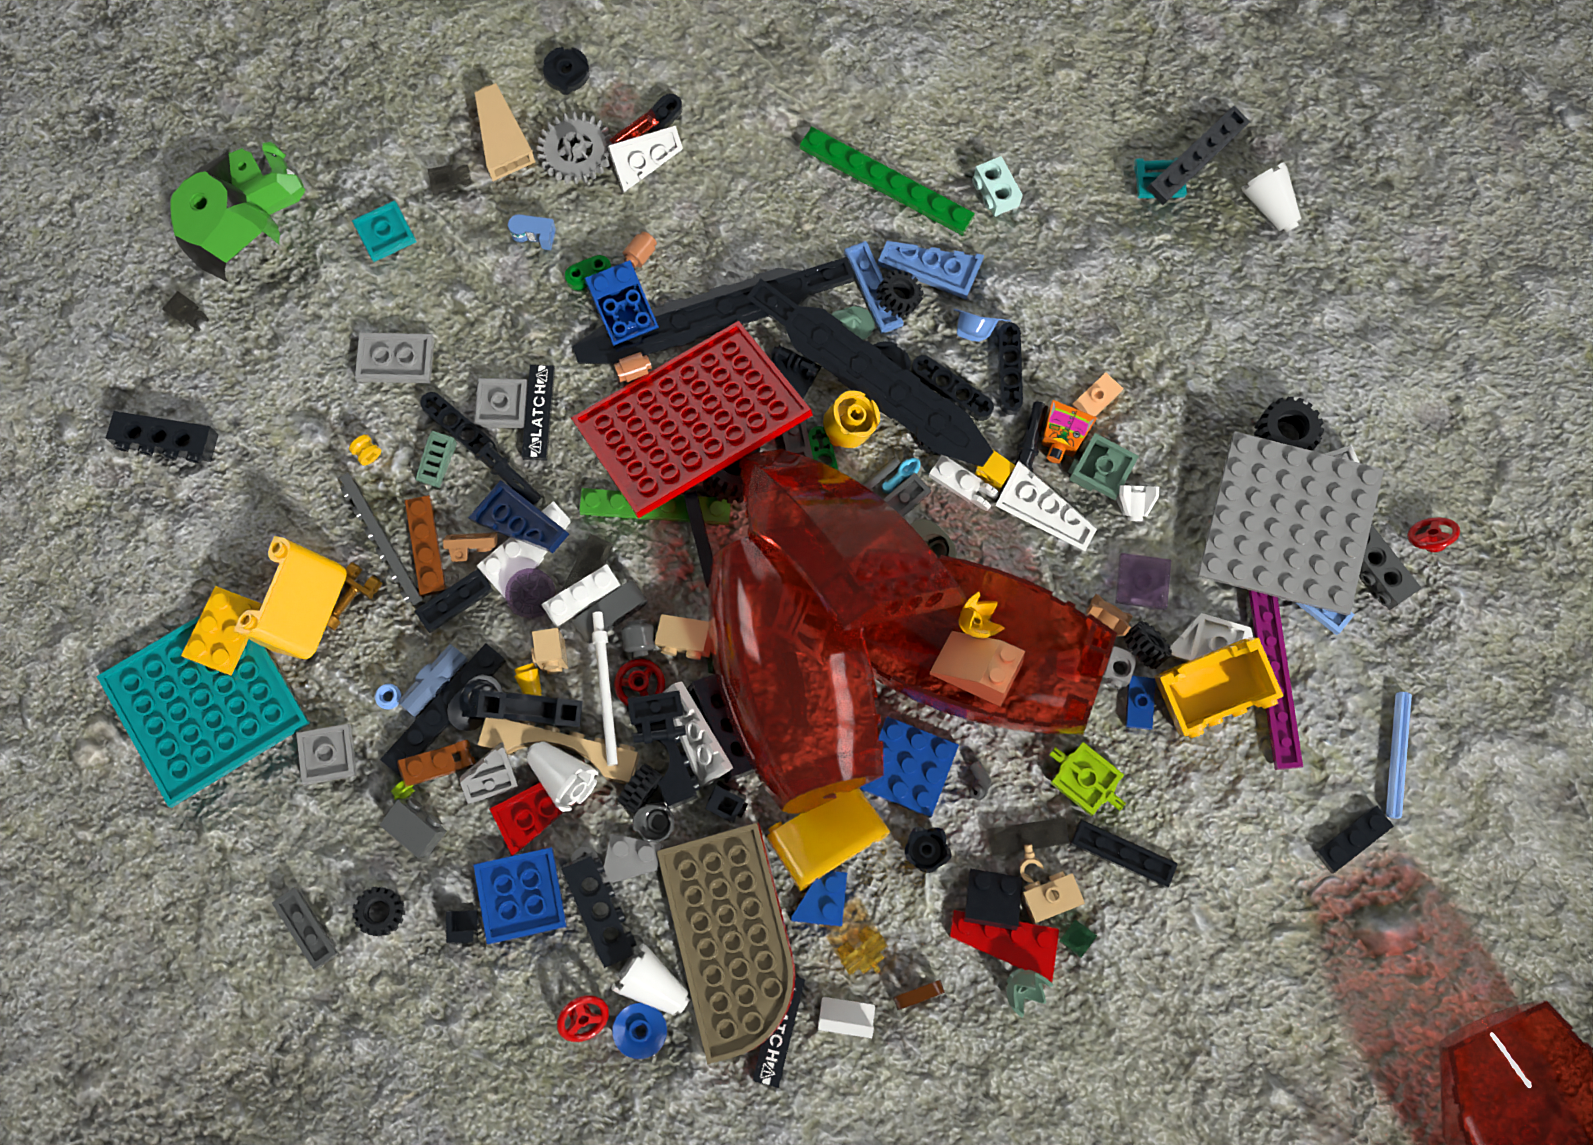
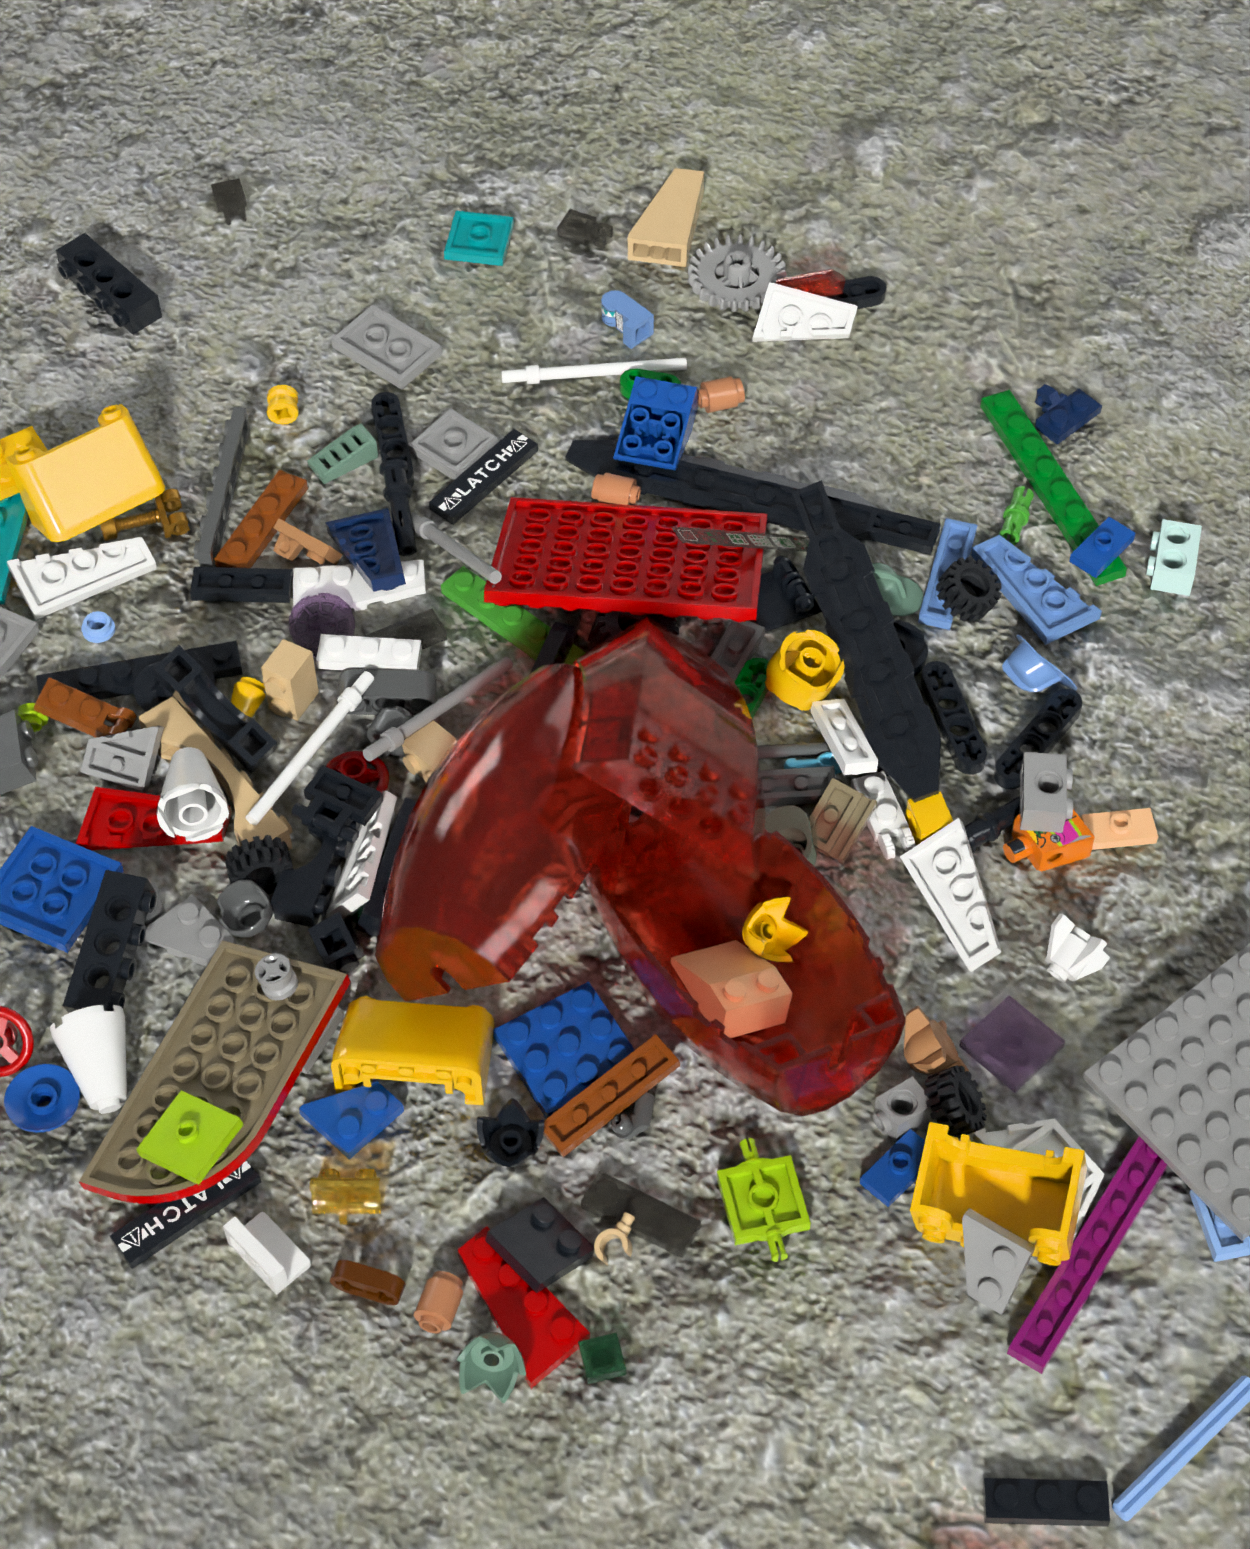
camera: 40 degrees right, 20 degrees down
bright green piece [171,142,306,282] -> none
sand blue piece [397,644,468,717] -> none
black plate [543,47,590,95] -> none
tan brick [1021,871,1085,924] -> none
sand green plate [1068,433,1139,500] -> none
black tile [1070,819,1178,888] -> none
none -> white wing [7,537,157,620]
none -> lime plate [136,1090,244,1185]
none -> light grey wheel [255,953,298,1001]
none -> light grey bar [363,656,513,761]
none -> light grey bar [411,513,502,584]
none -> nougat brick [414,1271,463,1334]
none -> white bar [501,358,687,384]
none -> dark orange plate [543,1034,680,1157]
none -> clear smoke sticker [671,526,809,552]
none -> dark tan plate [809,778,877,864]
none -> white plate [810,699,878,775]
none -> light grey wing [962,1208,1035,1315]
none -> bright green pin [999,486,1034,545]
none -> light grey brick [1020,752,1073,833]
none -> dark blue hinge [1035,384,1102,444]
none -> blue plate [1069,517,1136,578]

